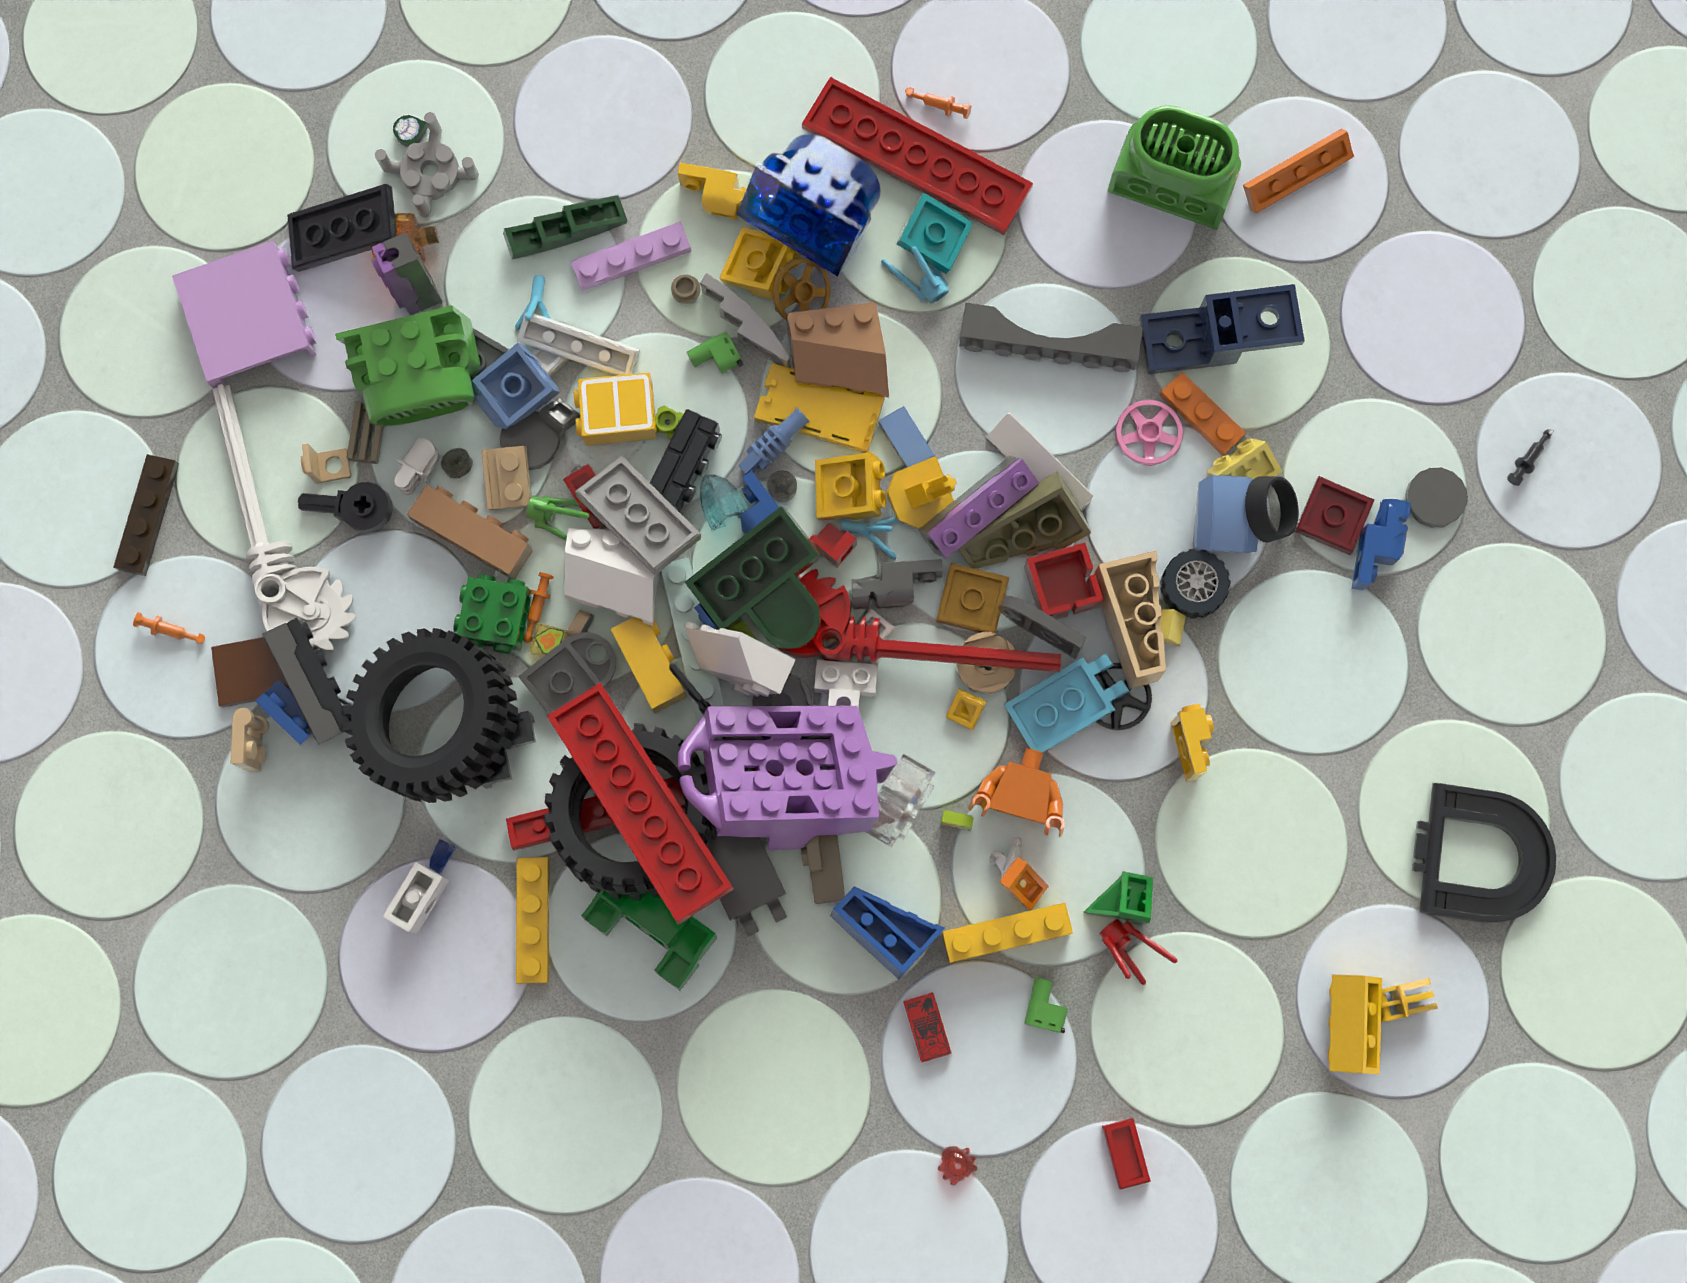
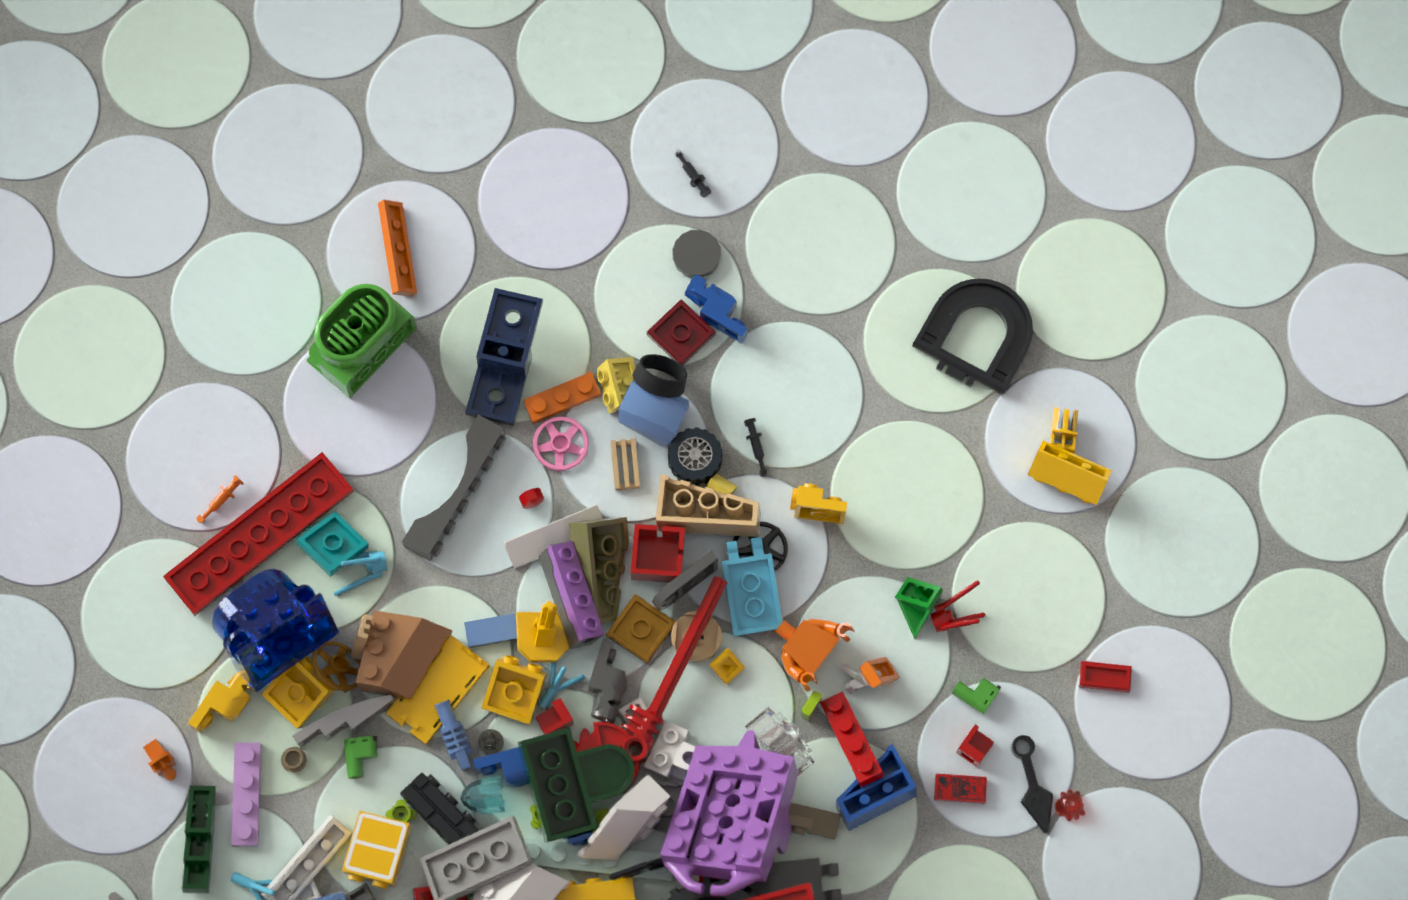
camera: 75 degrees left, 5 degrees down
yellow brick [941,903,1073,964] -> none
none -> orange piece [143,739,176,781]
none -> tan tile [350,614,373,660]
none -> red tile [519,488,544,509]
none -> tan tile [611,438,640,490]
none -> black piece [744,418,767,477]
none -> red plate [820,691,884,787]
none -> red panel [956,724,994,767]
none -> black piece [1011,735,1053,833]

